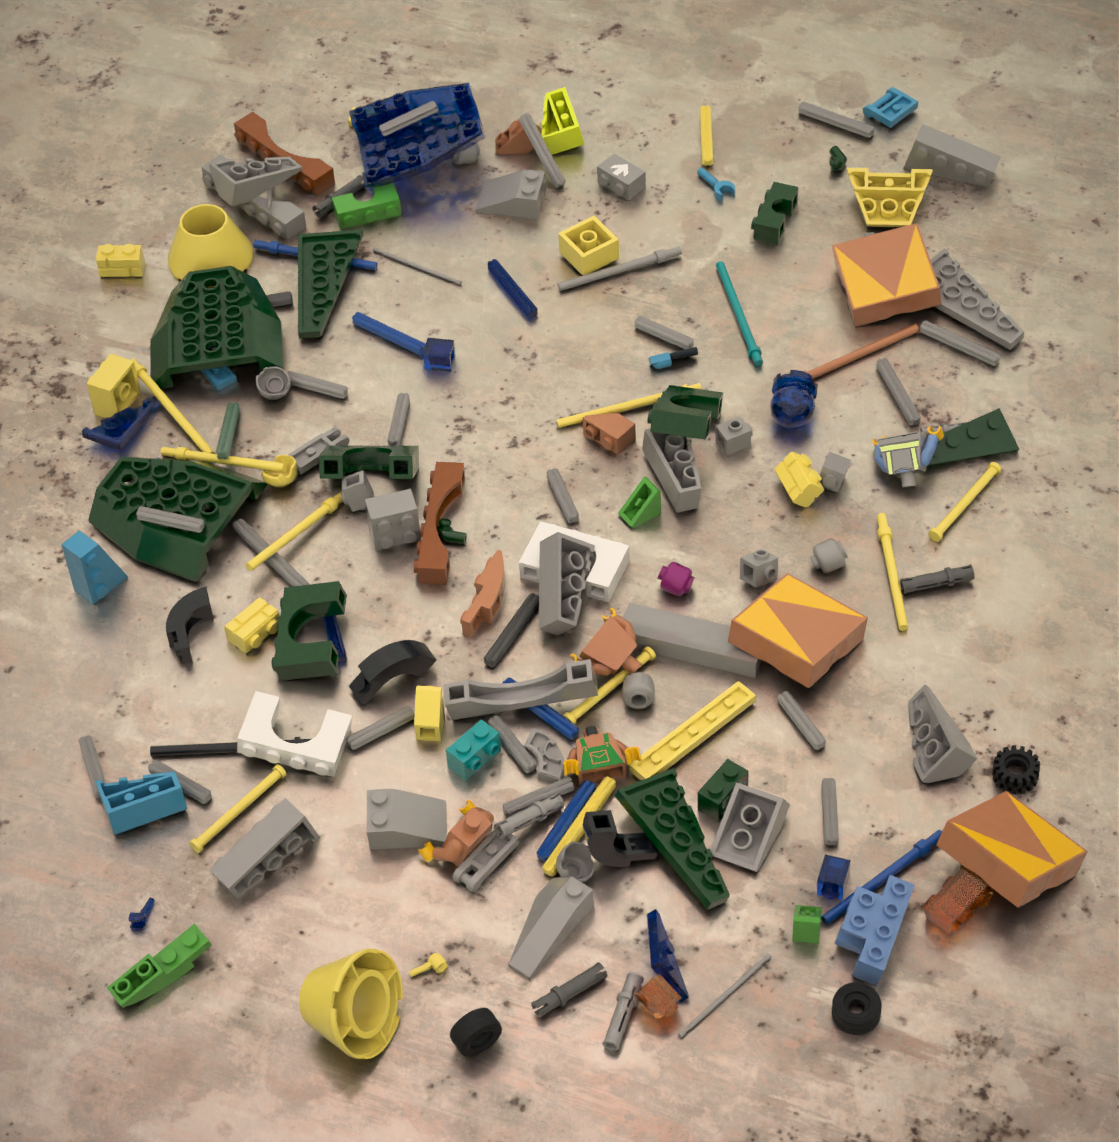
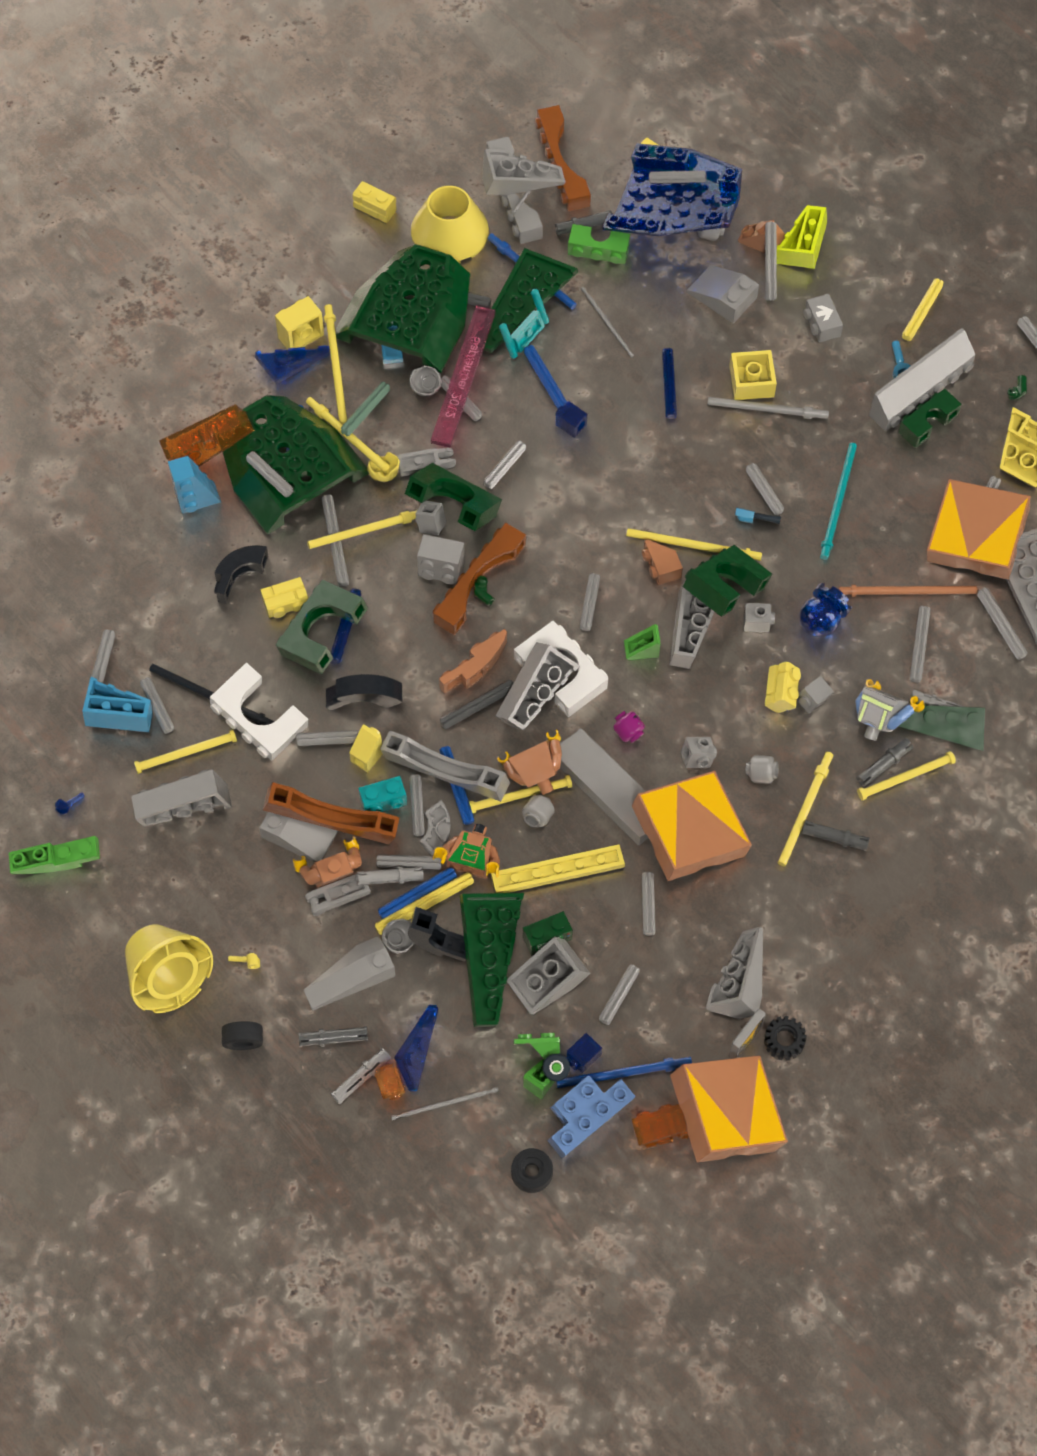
camera: 25 degrees right, 15 degrees up
none -> clear orange wedge [159,404,254,467]
none -> dark orange arch [263,782,400,845]
none -> clear pink tile [431,306,495,448]
none -> teal plate [499,289,549,359]
none -> plate [513,1033,570,1081]
none -> light grey tile [729,1009,766,1059]
none -> dark grey pin [856,738,914,787]
none -> slope [869,328,976,431]

